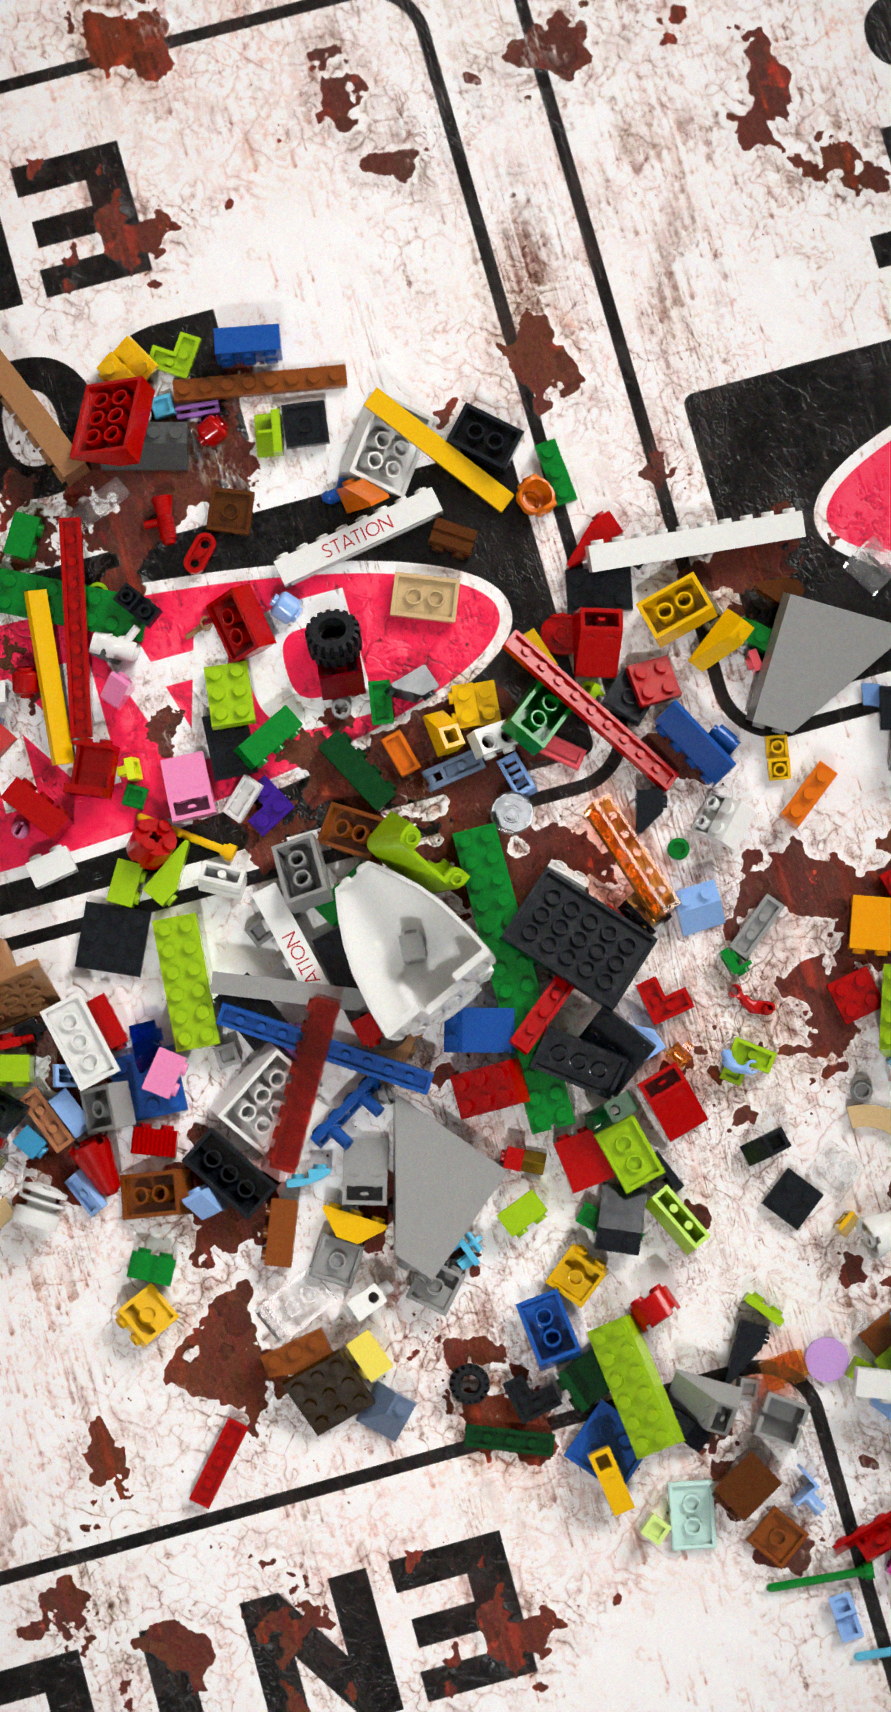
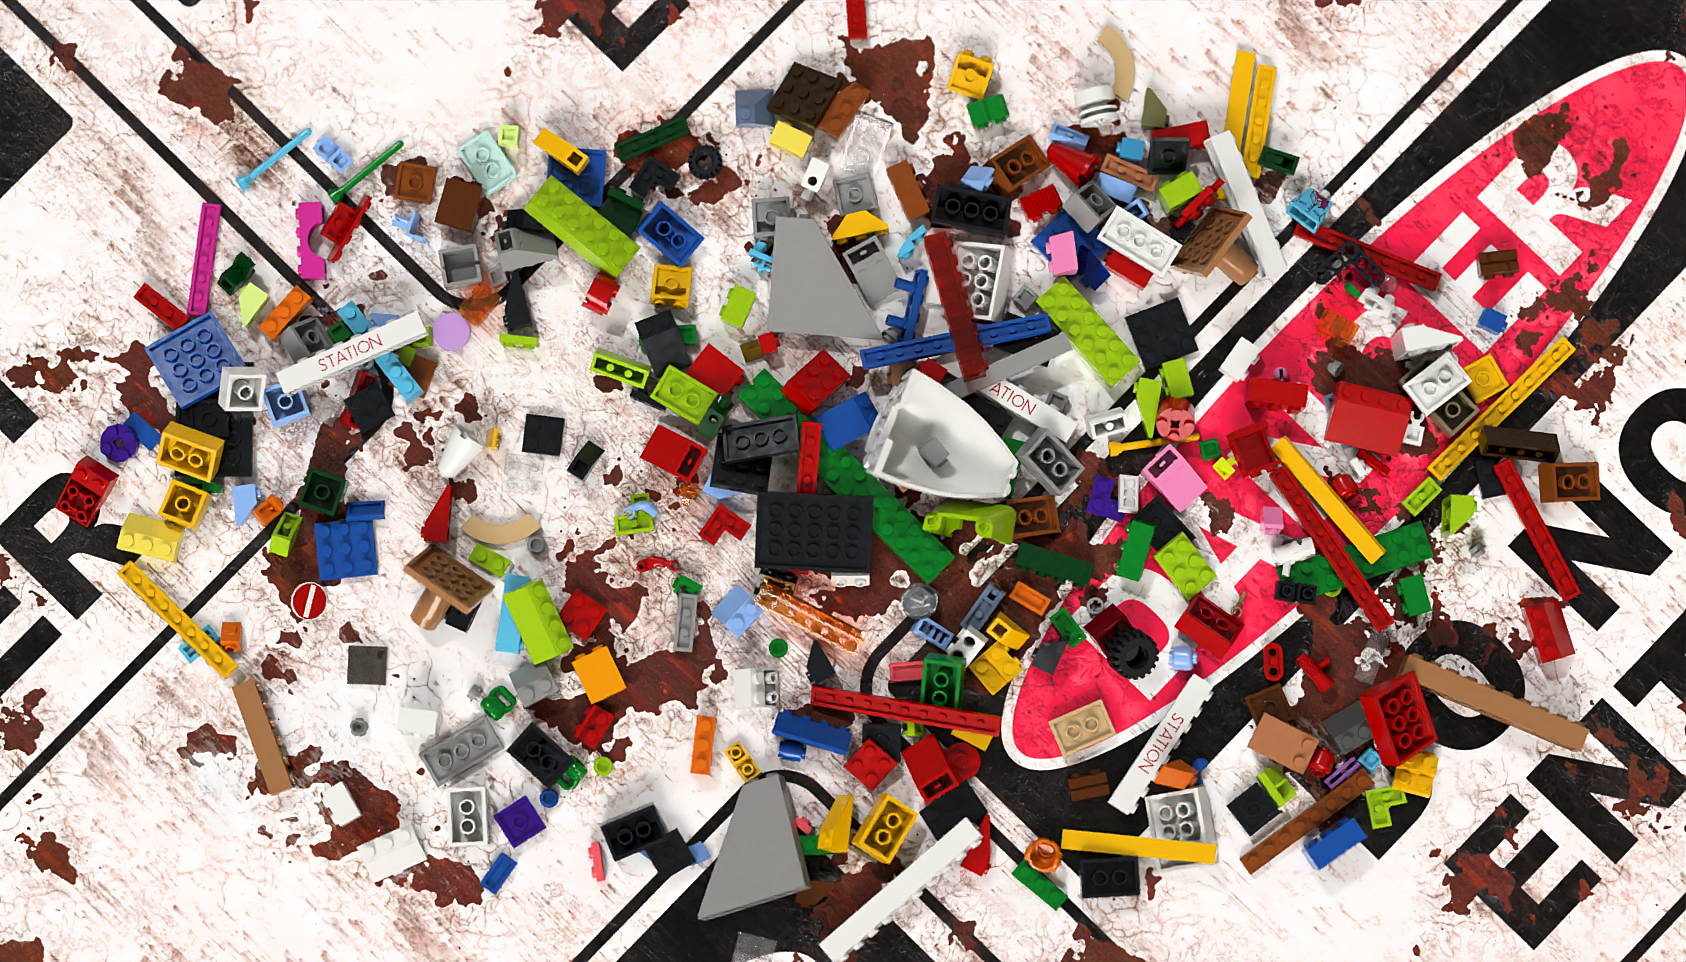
camera: 150 degrees right, 0 degrees up
none -> nougat slope [1247,712,1320,774]

